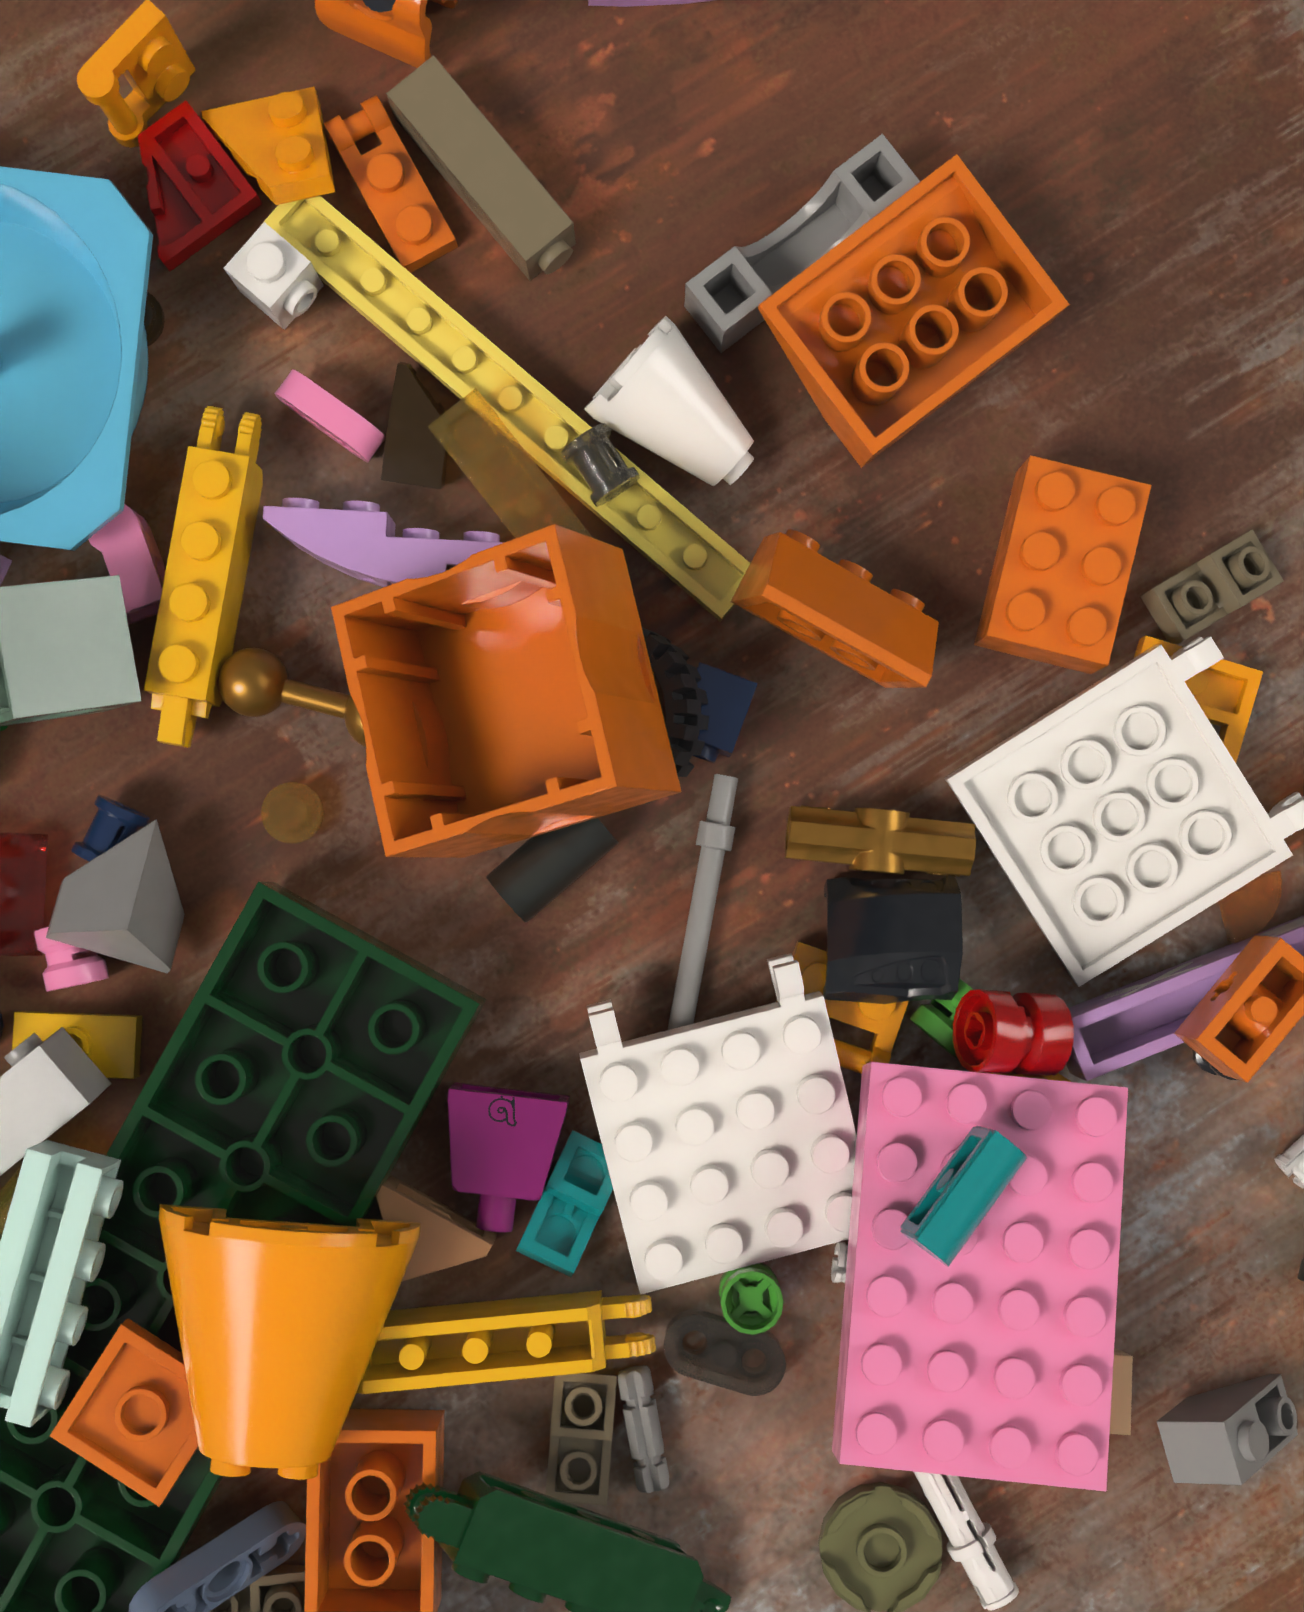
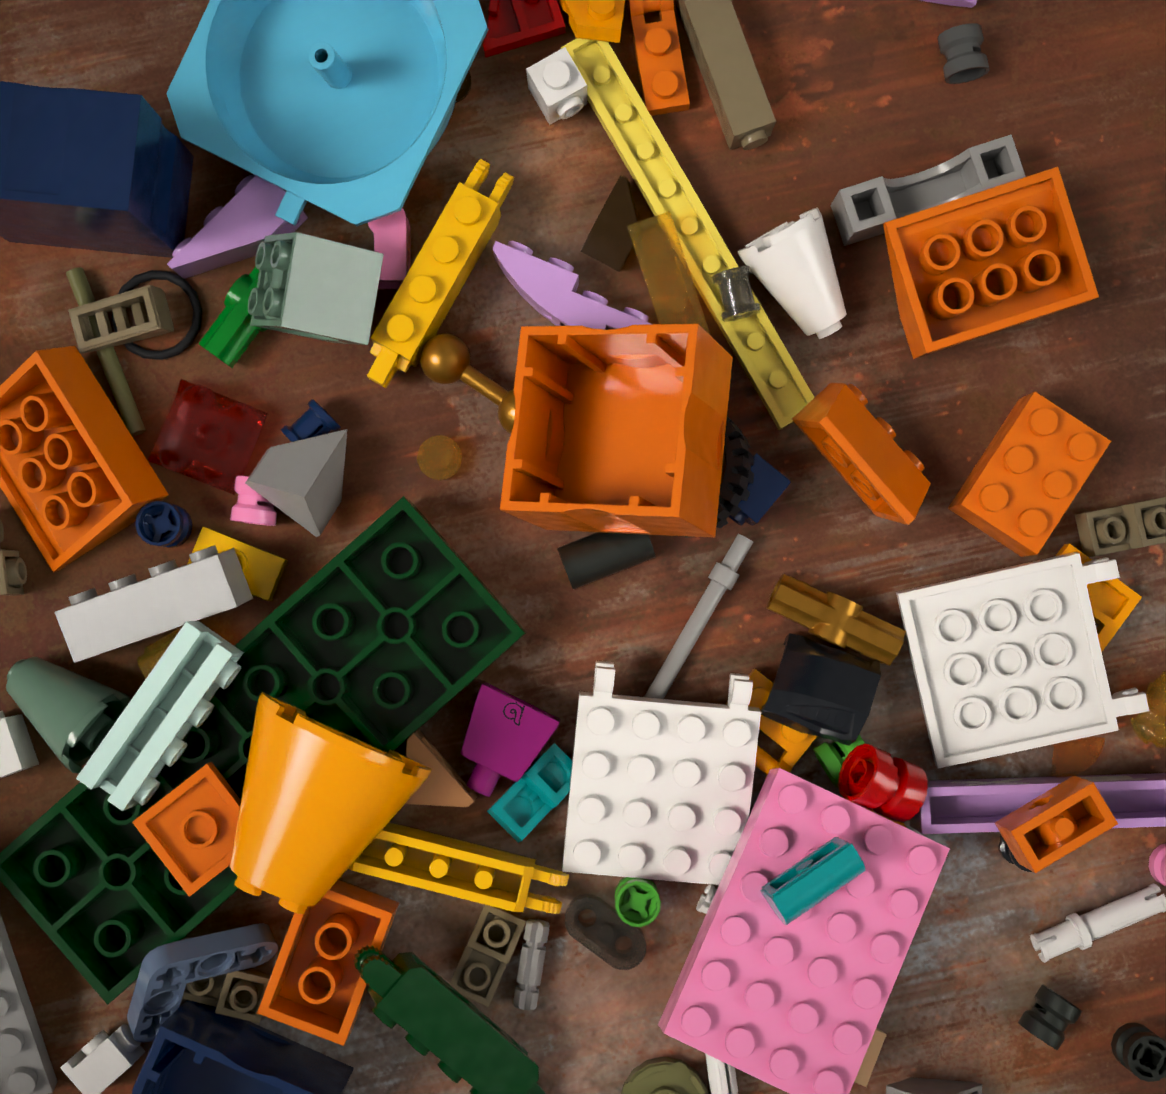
camera: 20 degrees right, 0 degrees up
bright pink beam [275,369,386,463] -> none
none -> dark grey wheel [937,23,990,84]

